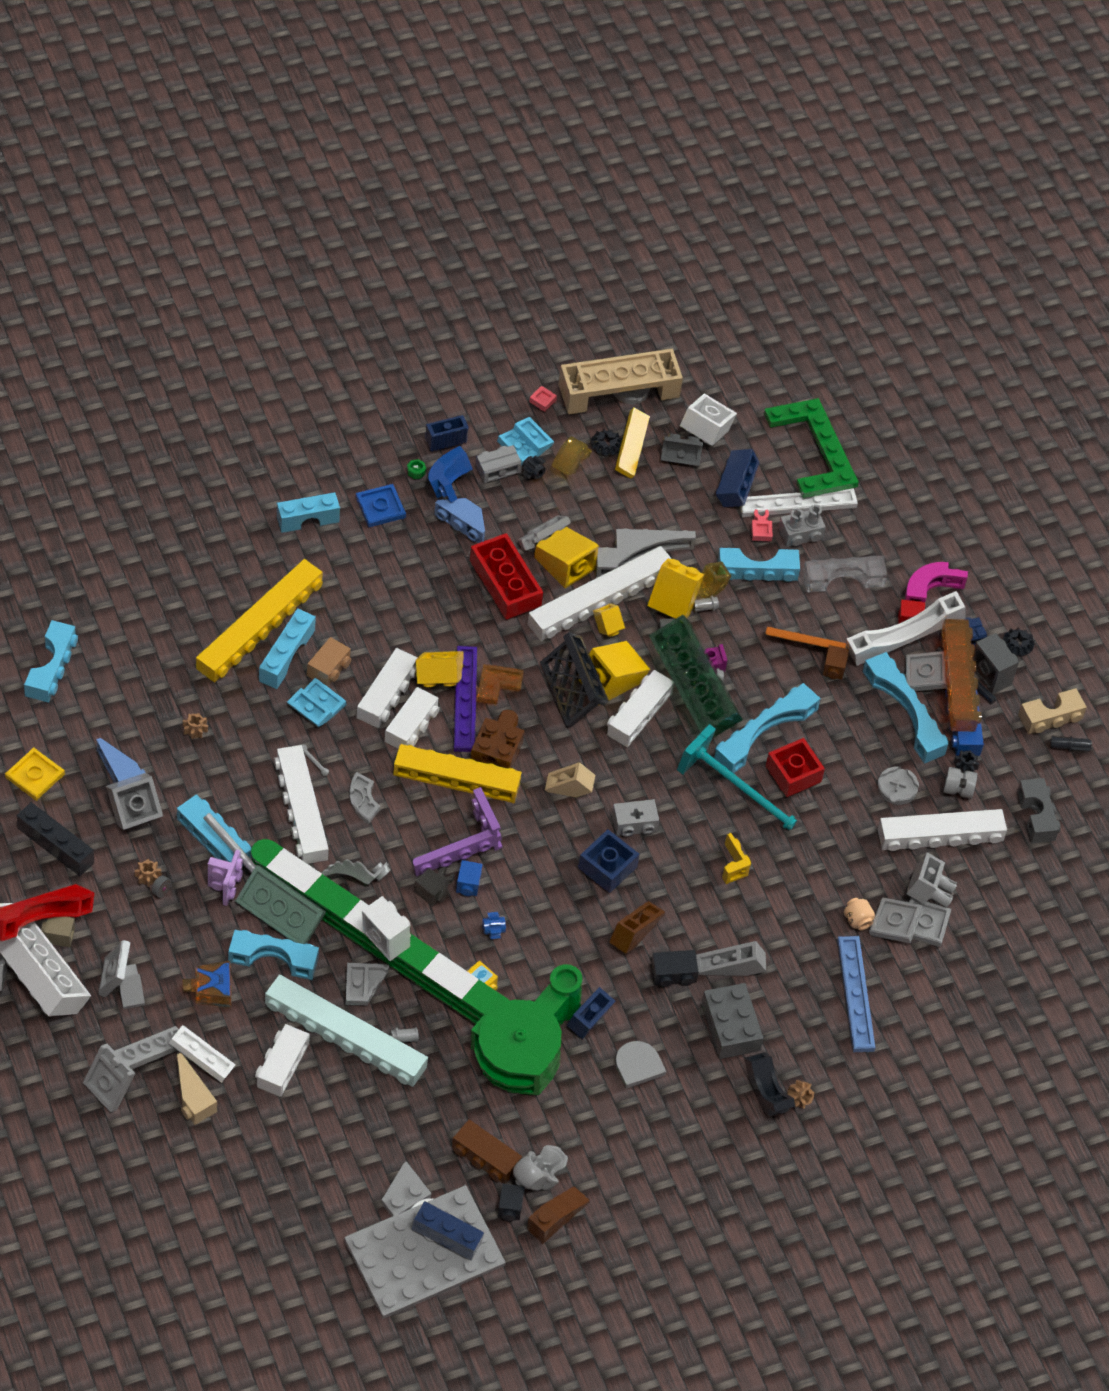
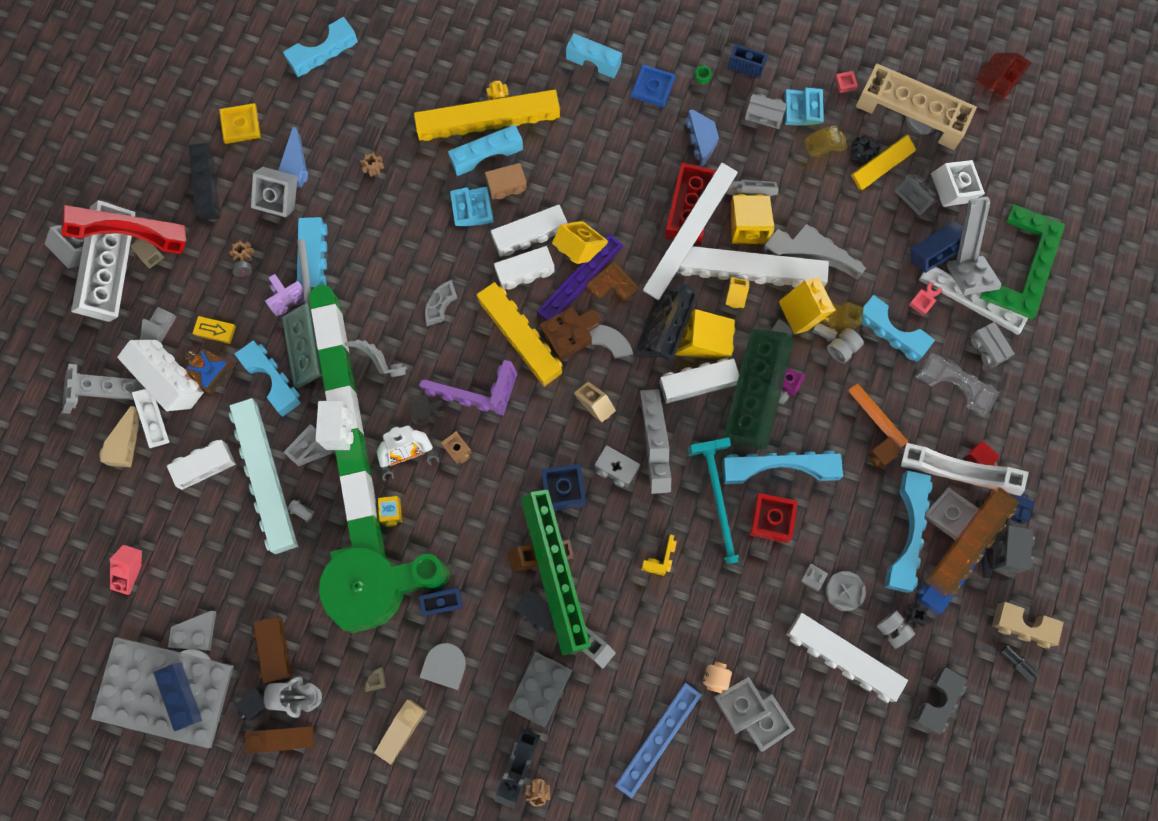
camera: 45 degrees right, 20 degrees up
light grey tile [98,940,130,997] -> none
white brick [274,745,329,864] -> none
light grey hinge [302,744,329,776] -> none
blue arch [428,446,473,502] -> none
blue brick [456,860,483,896] -> none
blue gear [482,912,506,939] -> none
black gear [522,455,546,480] -> none
light grey brick [778,504,826,547] -> none
dark pink arch [904,562,968,602] -> none
light grey brick [906,852,957,908] -> none
black gear [1003,627,1035,656] -> none
none -> coral slope [110,545,142,595]
none -> white brick [117,340,204,411]
none -> yellow tile [192,316,236,344]
none -> dark tan tile [365,667,386,692]
none -> tan slope [374,700,427,765]
none -> white torso [377,426,439,481]
none -> medium nougat brick [441,431,472,465]
none -> yellow gear [486,81,509,100]
none -> green brick [521,490,591,656]
none -> light grey tile [589,325,633,359]
none -> light grey arch [640,389,671,494]
none -> white tile [643,163,738,300]
none -> light grey tile [800,564,828,592]
none -> light grey wheel [827,328,864,364]
none -> light grey bracket [947,197,1001,295]
none -> light grey brick [970,322,1015,368]
none -> clear red slope [975,53,1032,99]

